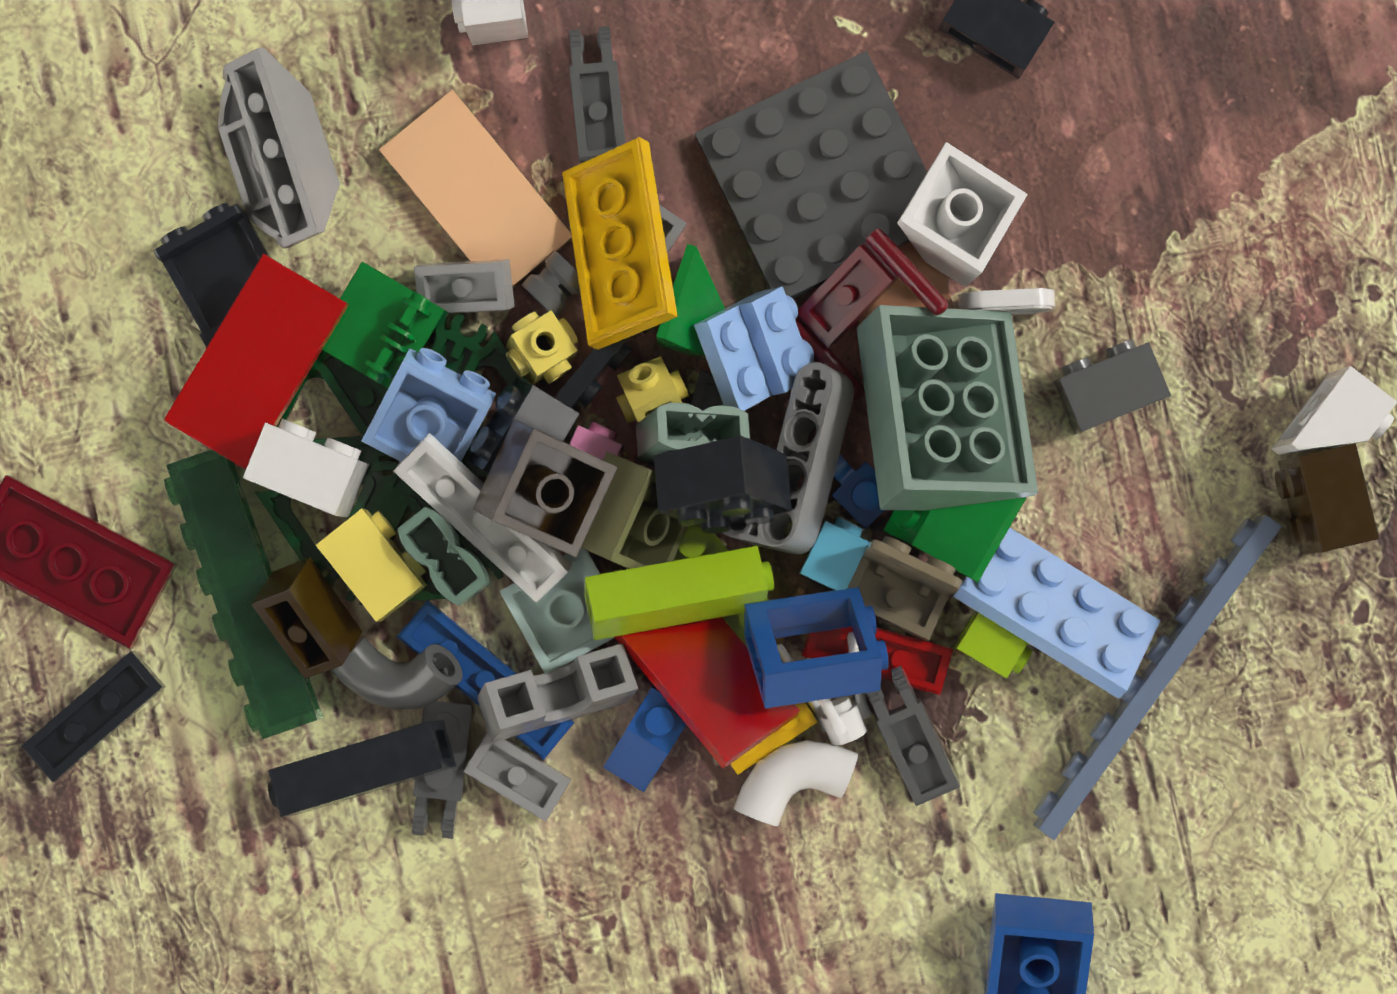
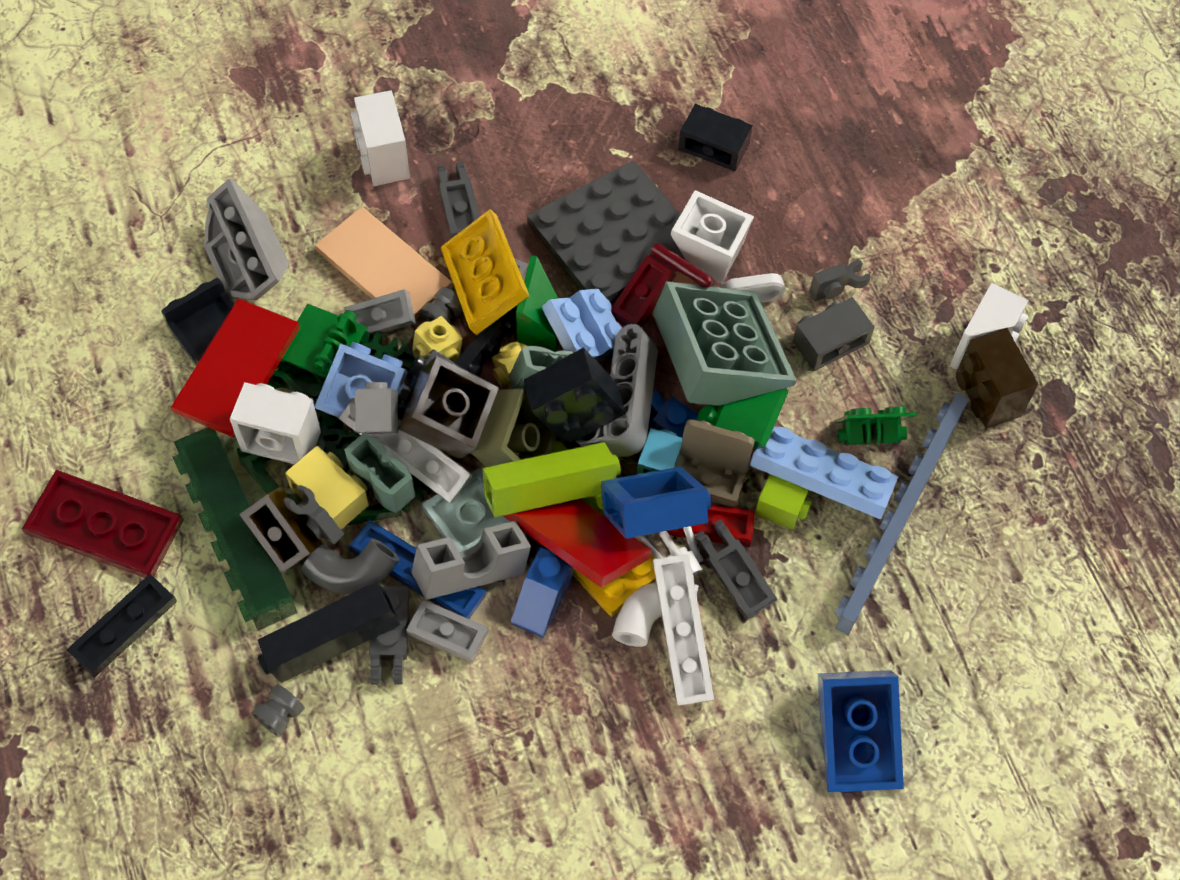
camera: 10 degrees left, 25 degrees down
none -> dark grey wheel [252,684,305,737]
none -> dark grey plate [284,485,344,544]
none -> light grey brick [350,382,398,434]
none -> white plate [653,553,714,706]
none -> dark grey plate [809,260,871,302]
none -> green hinge [834,406,917,446]

